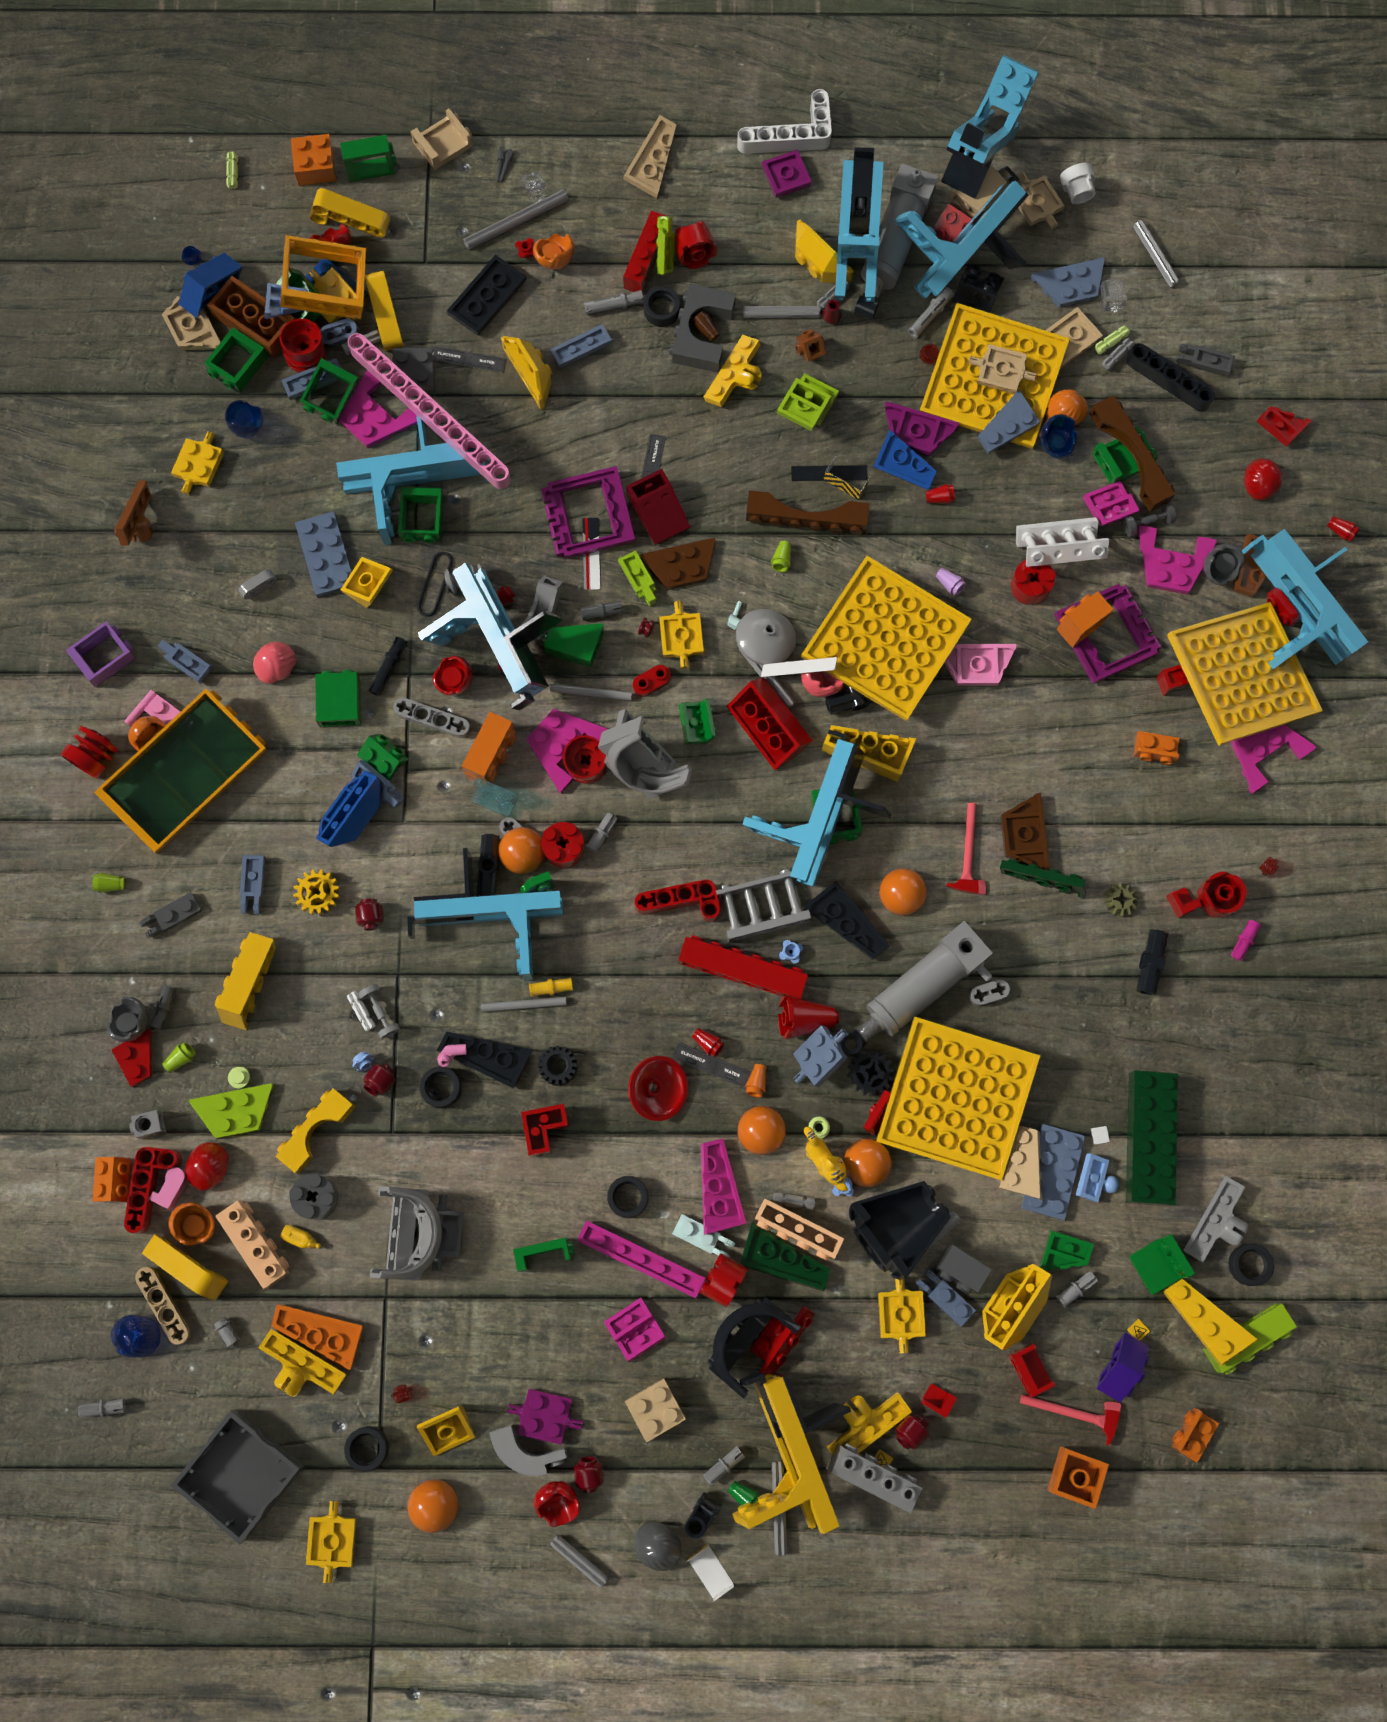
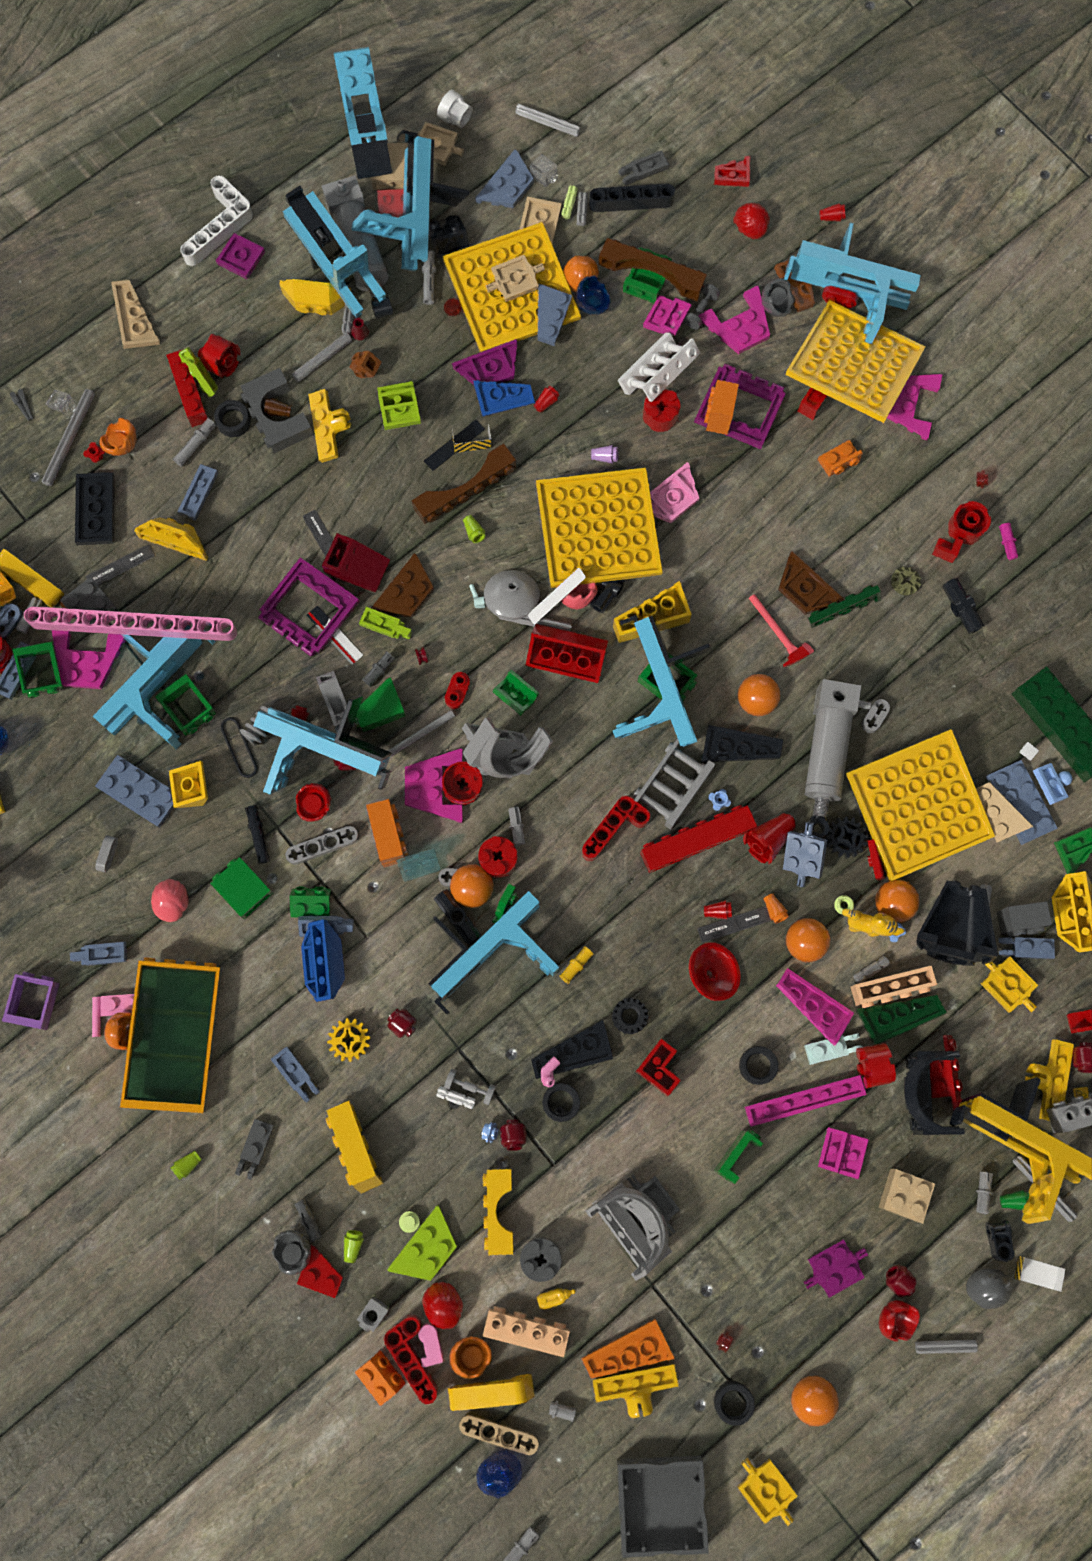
camera: 40 degrees left, 0 degrees up
red wheel [60,725,118,779] -> none
yellow slope [417,1404,475,1456] -> none
light grey bar [481,997,567,1012] -> none
light grey arch [489,1425,568,1476] -> none
yellow plate [659,601,704,669] -> none

